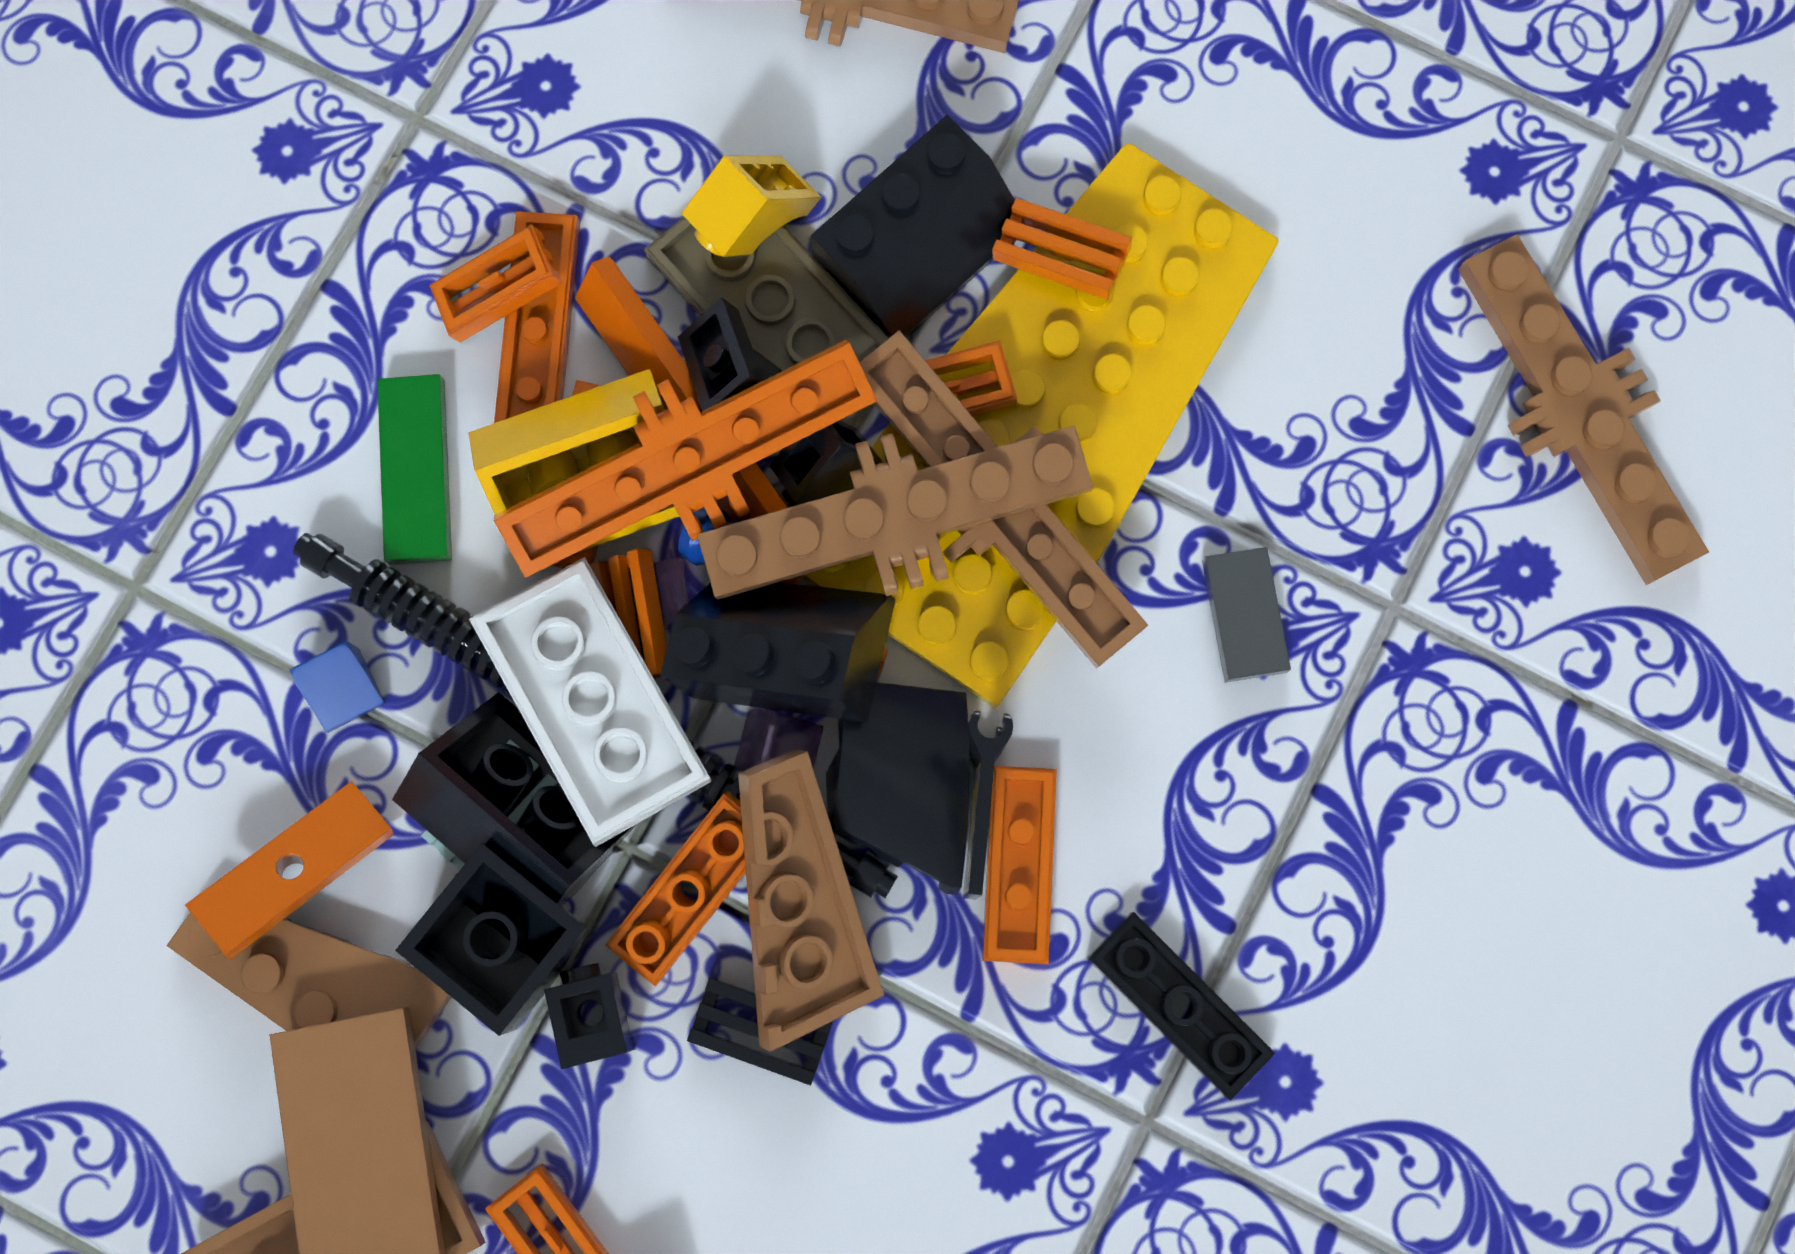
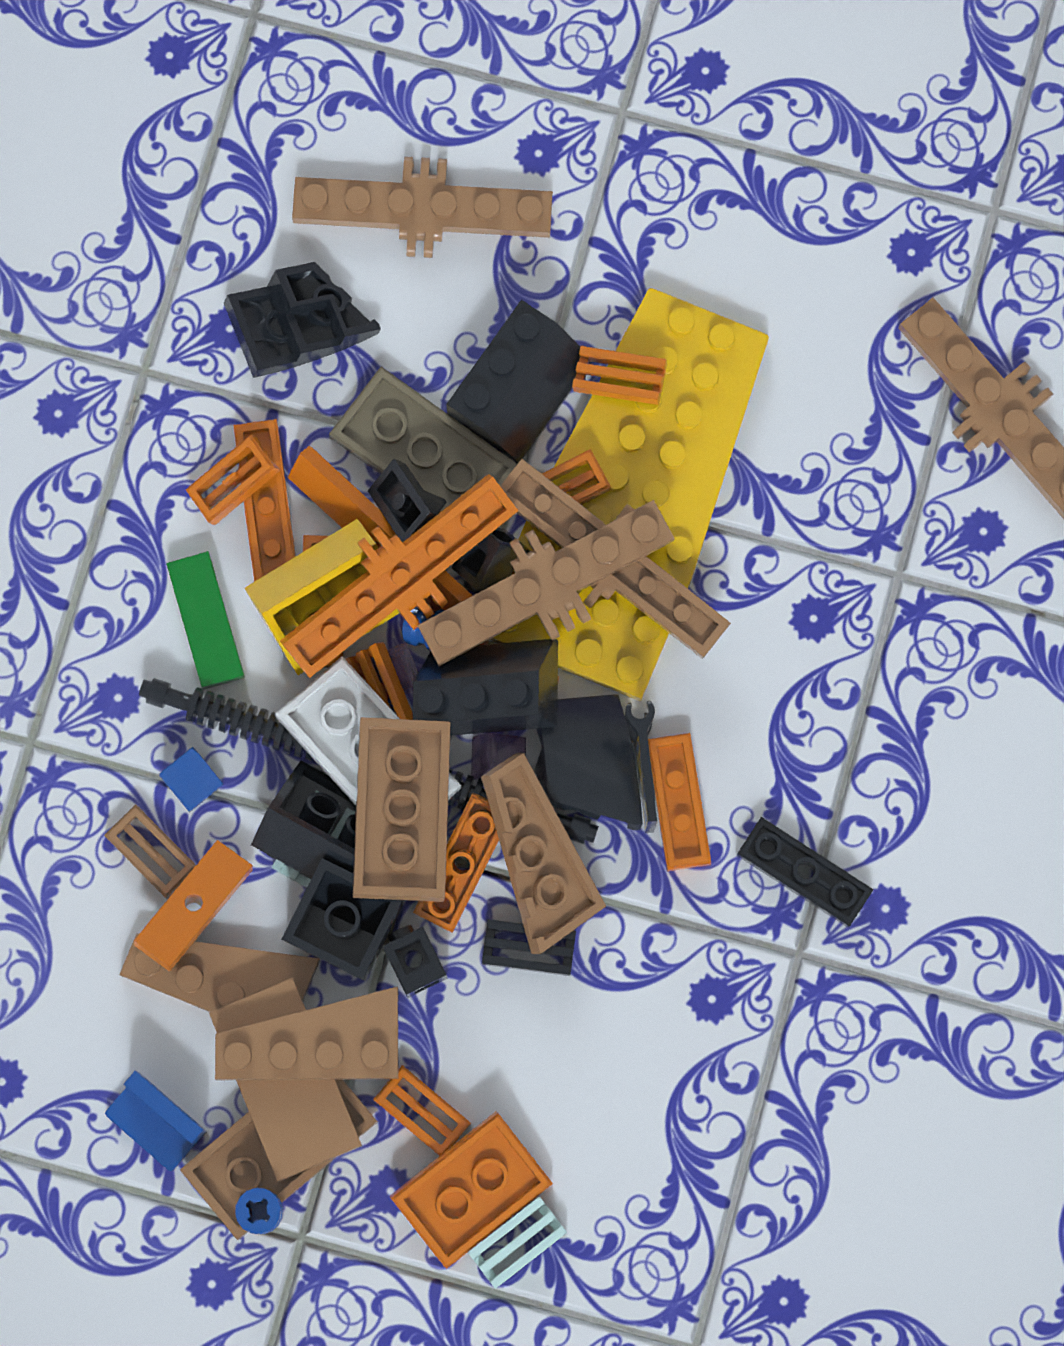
camera: 10 degrees left, 0 degrees up
yellow arch [681,155,822,257] -> none
dark grey tile [1202,547,1291,683] -> none
none -> medium nougat tile [104,804,196,899]
none -> blue panel [105,1070,207,1171]
none -> medium nougat wing [215,986,399,1081]
none -> black slope [224,262,381,378]
none -> medium nougat plate [353,717,450,902]

